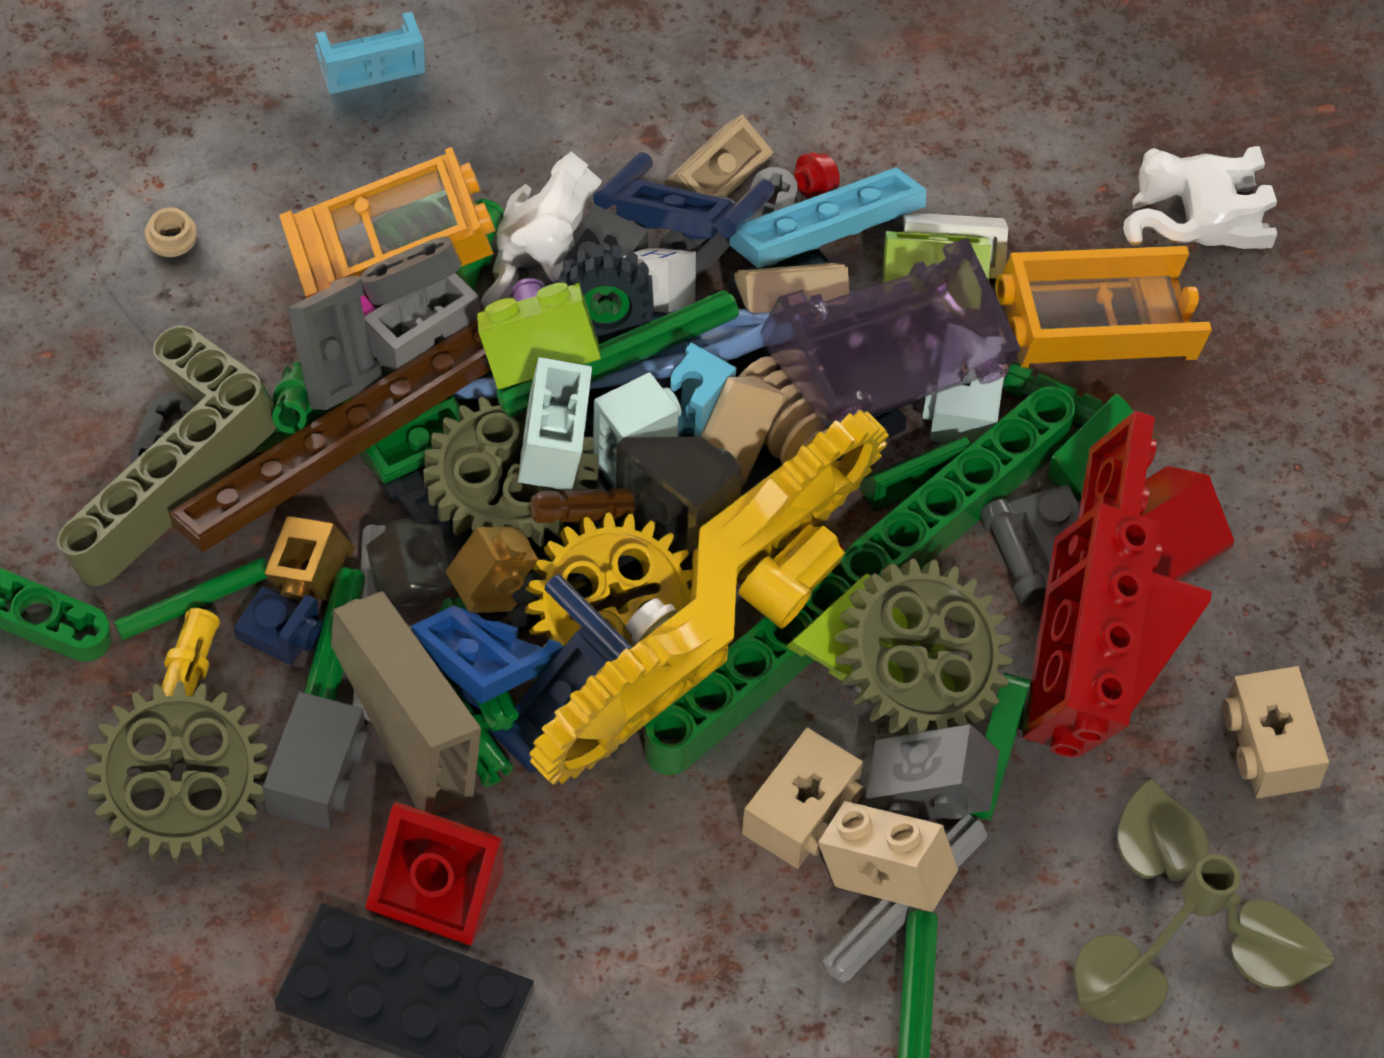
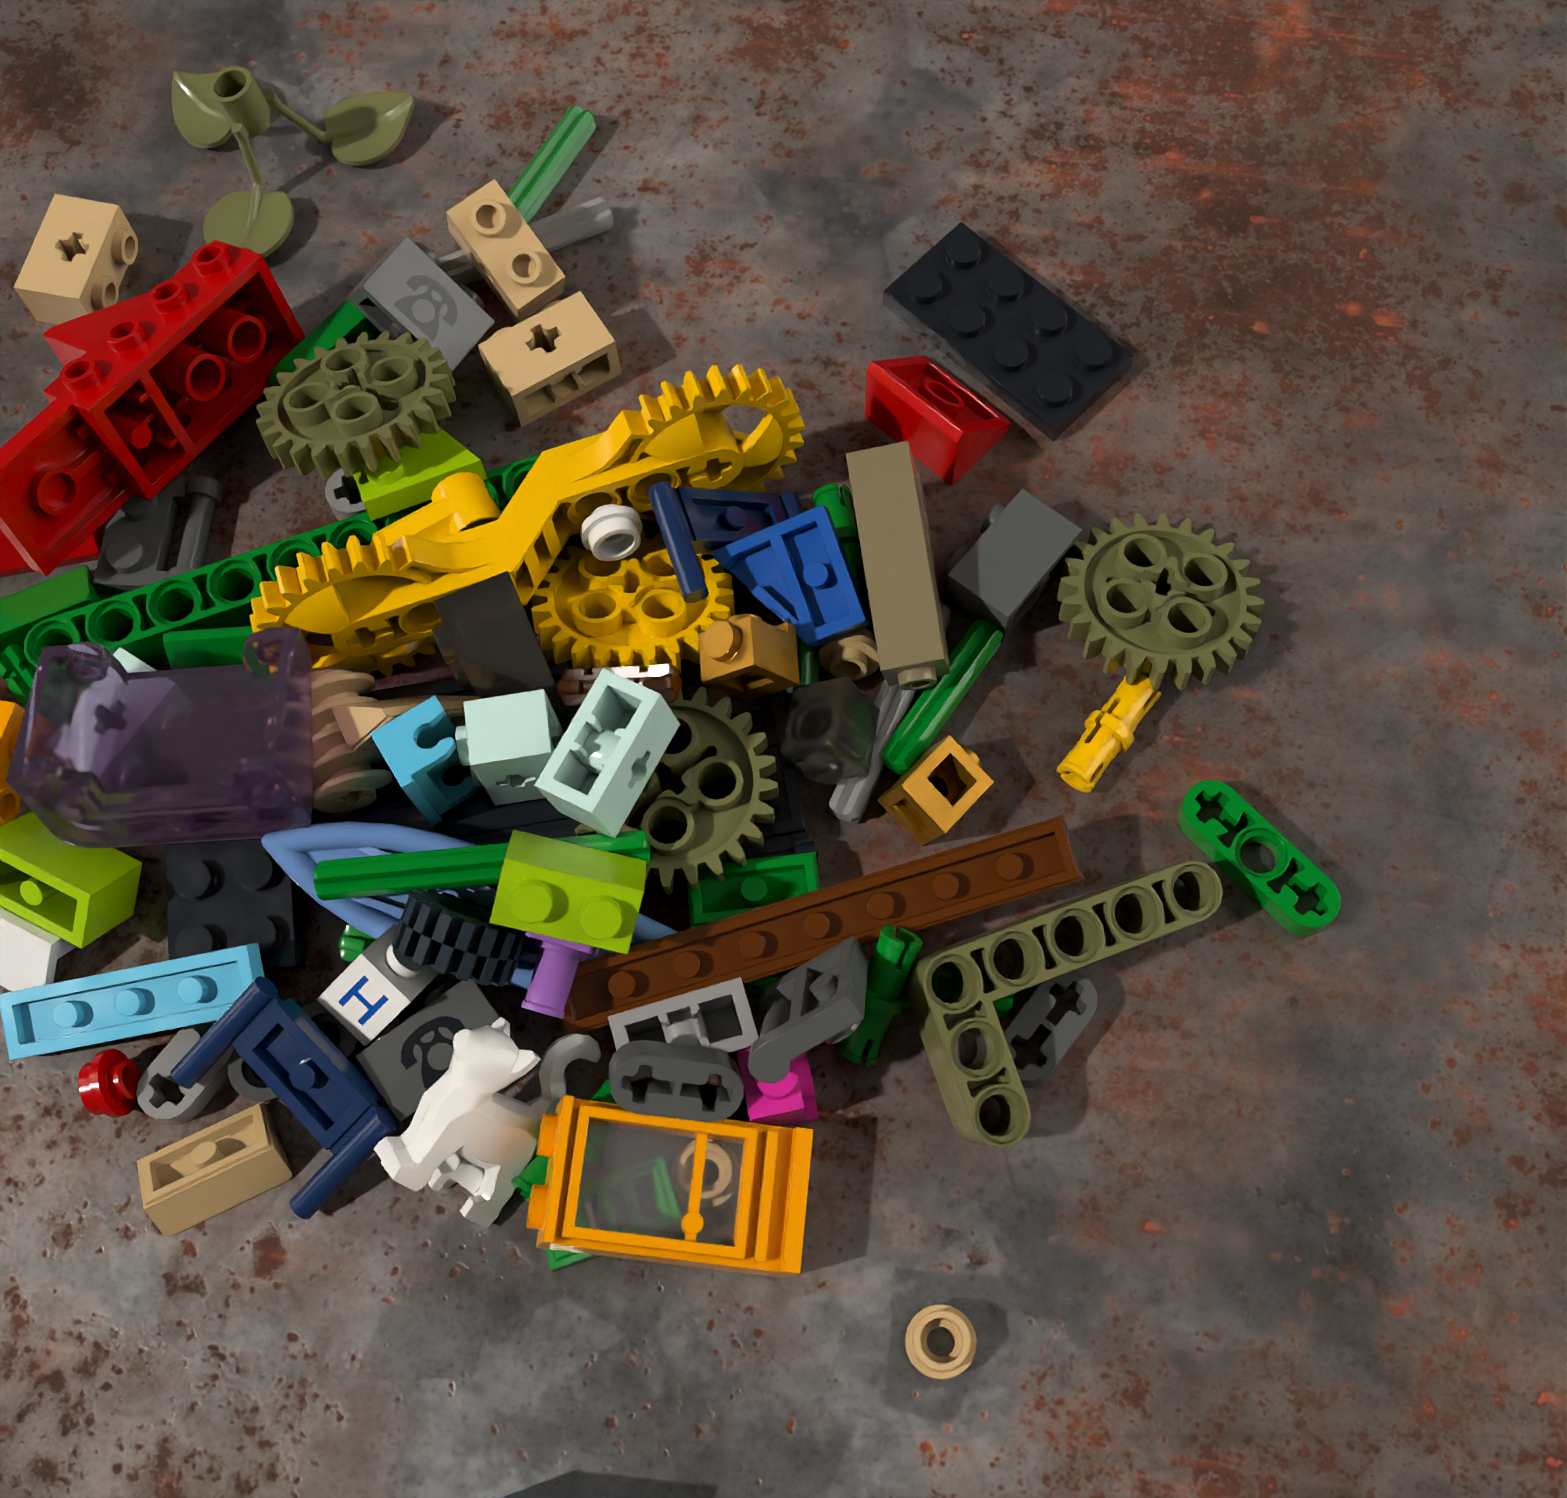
camera: 150 degrees left, 10 degrees up
green bar [113,557,268,641] -> none
dark blue bracket [234,586,322,666] -> none
tan slope [734,263,850,313] -> none

